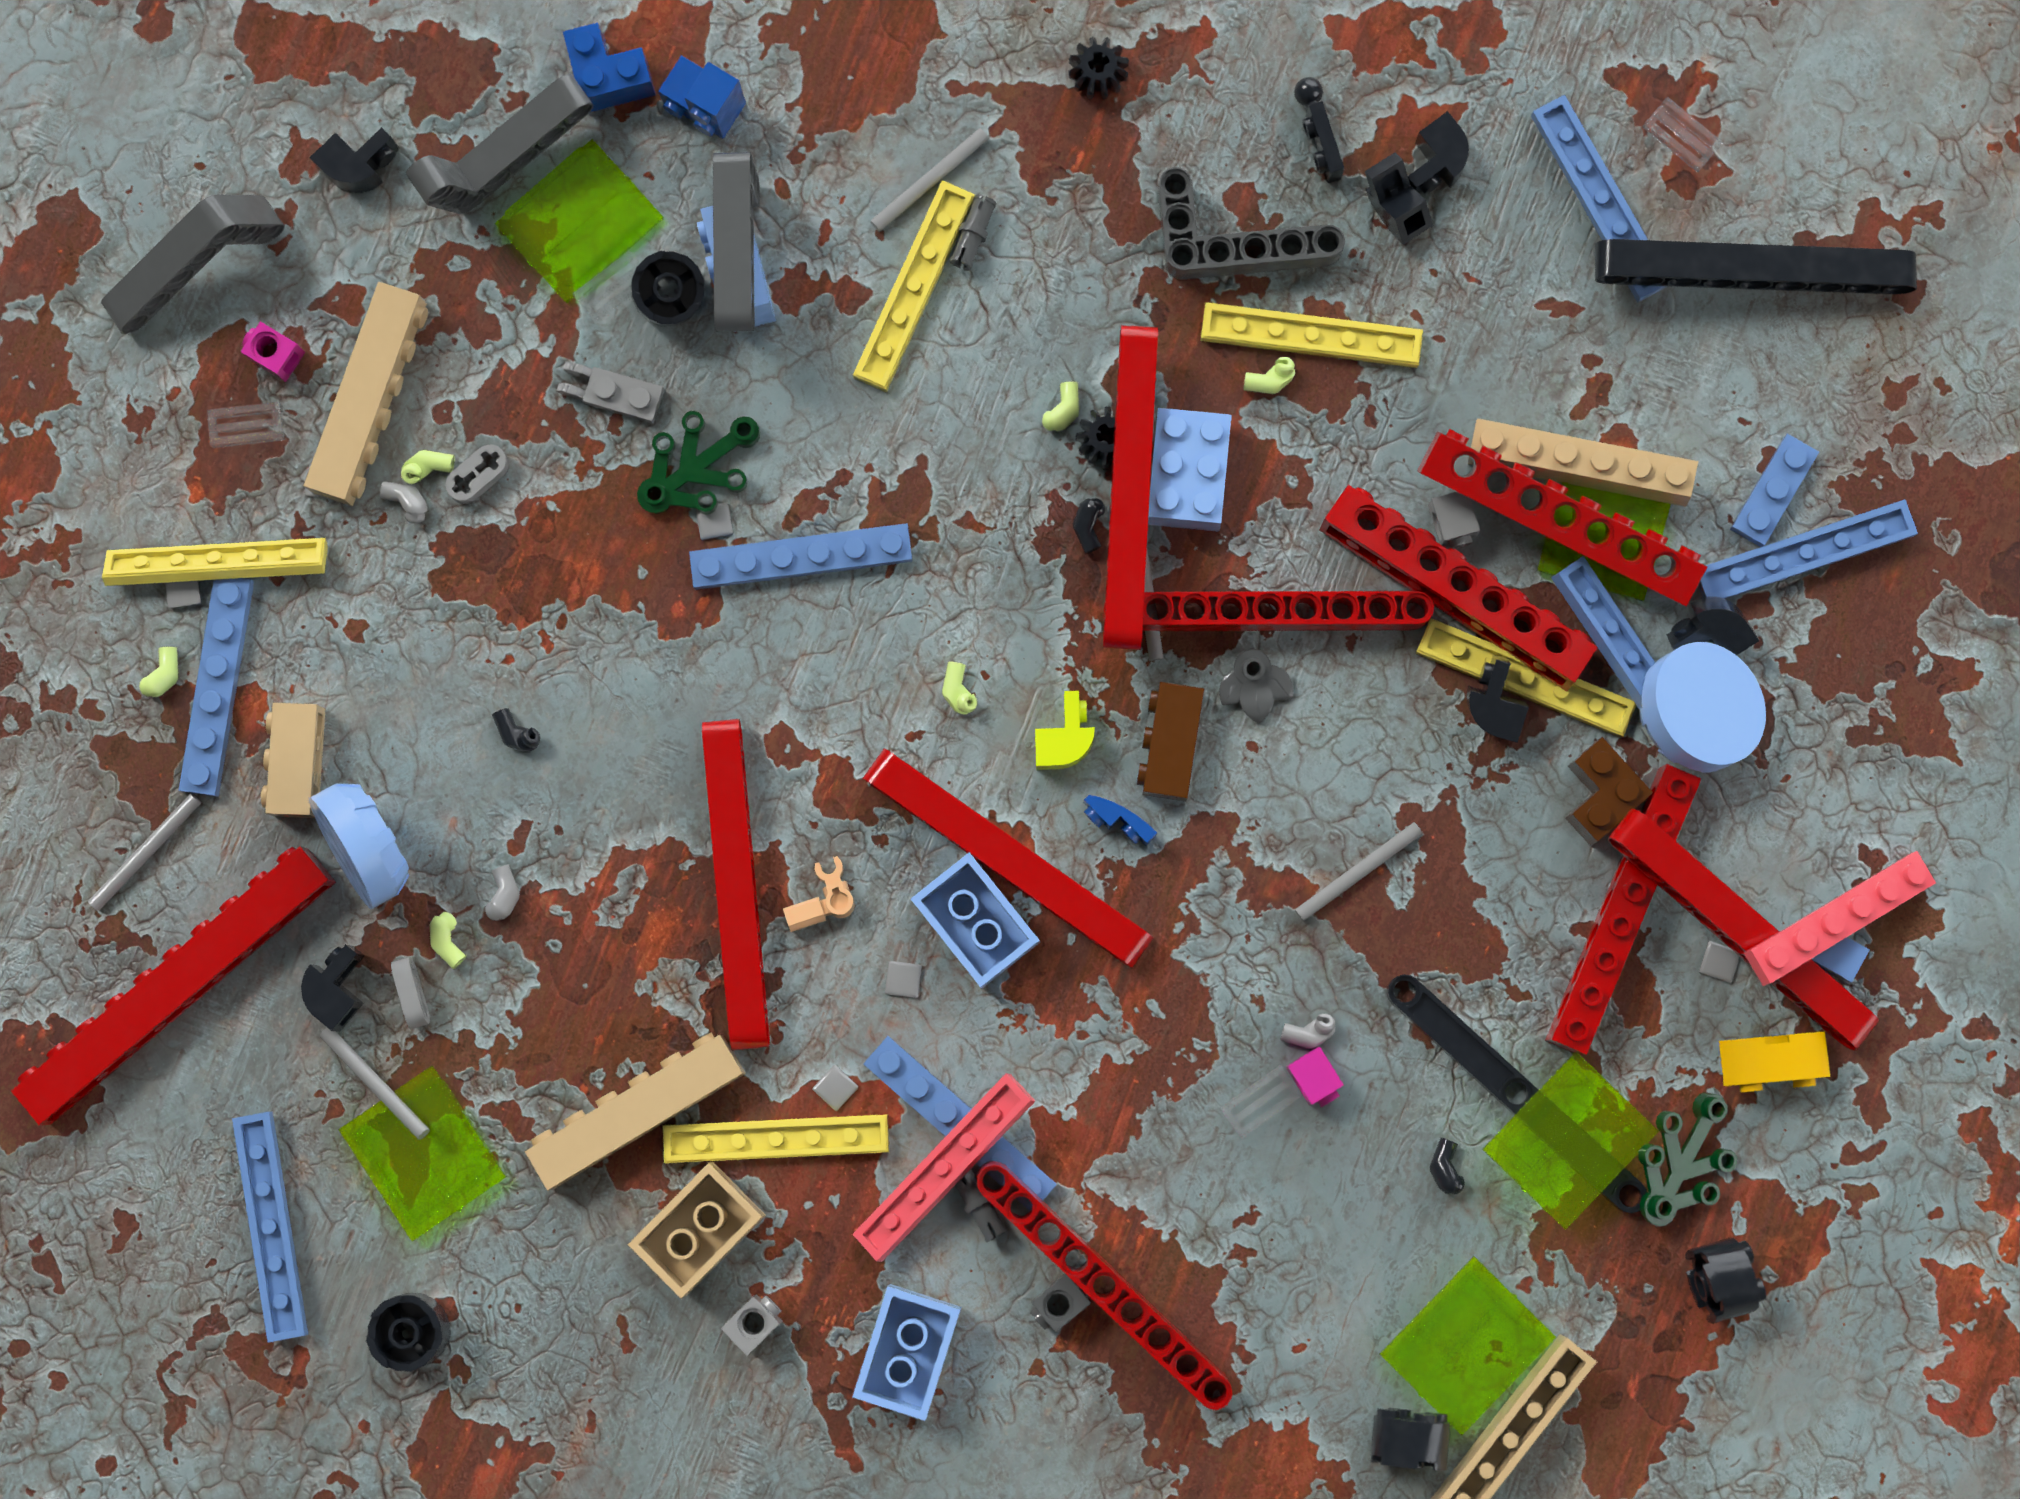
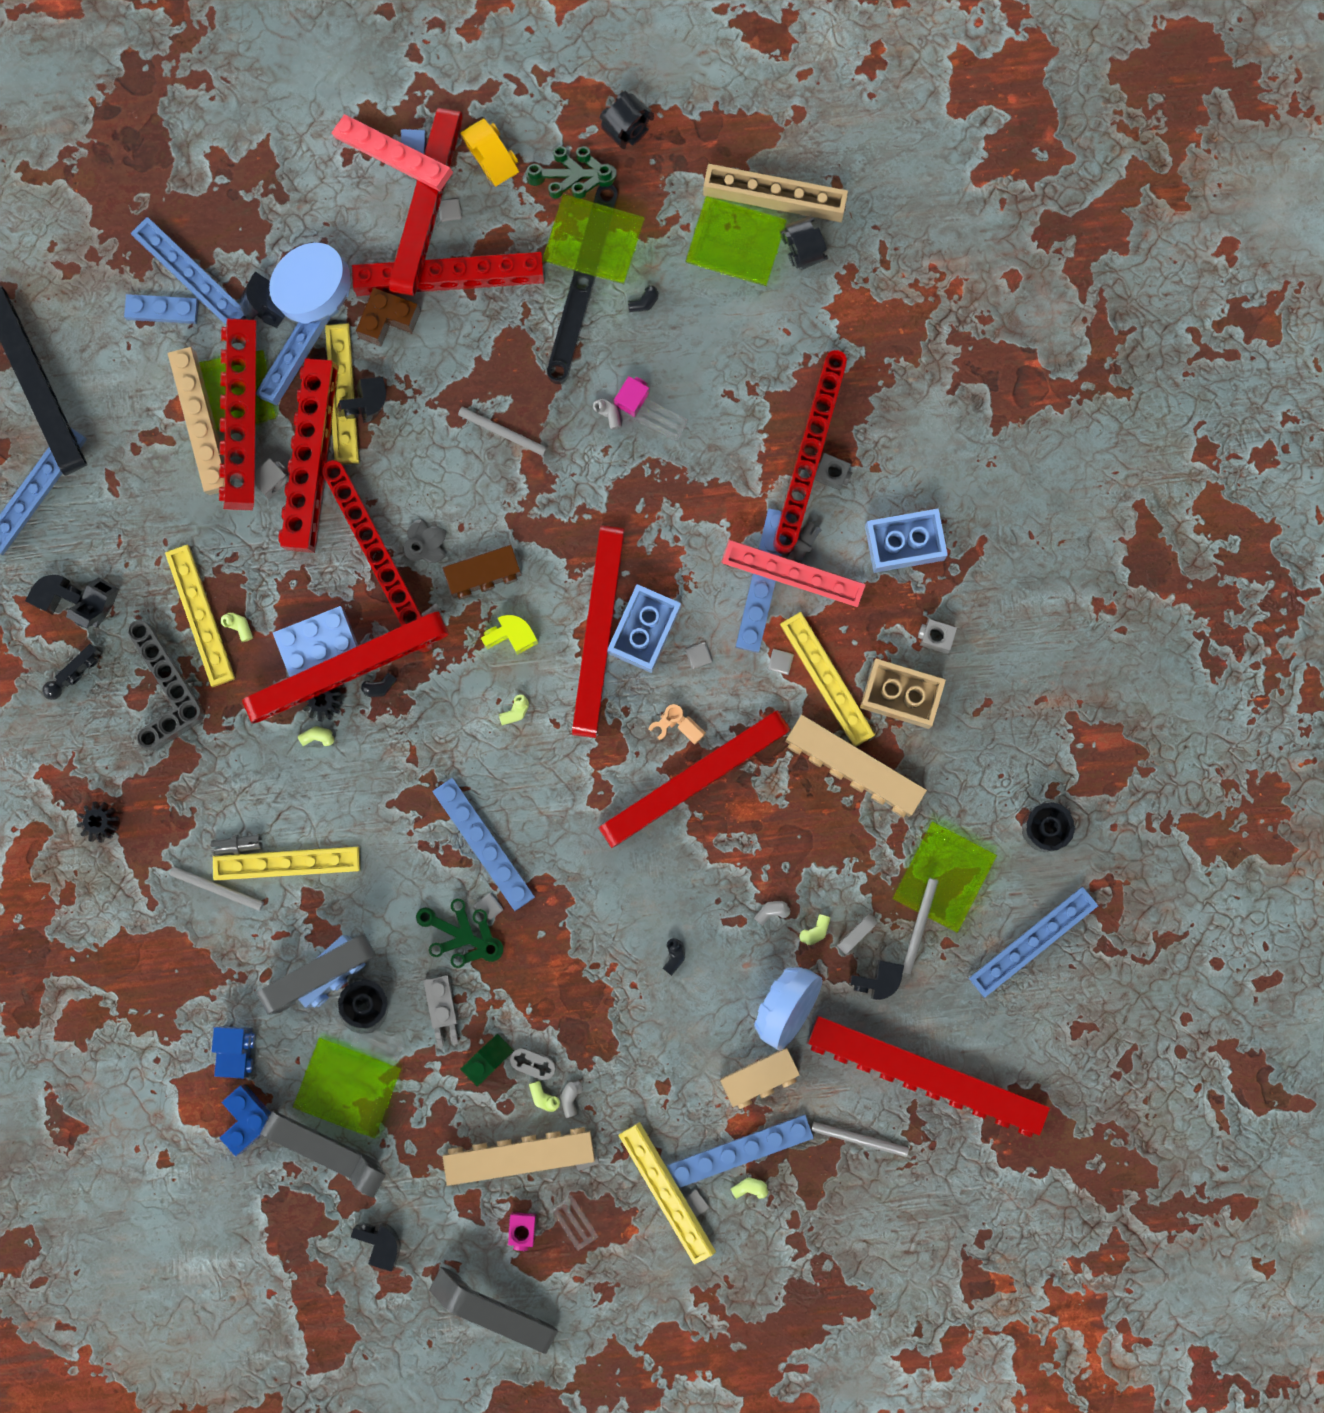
camera: 125 degrees left, 0 degrees up
blue slope [1084,795,1157,846] -> none
none -> dark green slope [460,1033,515,1087]

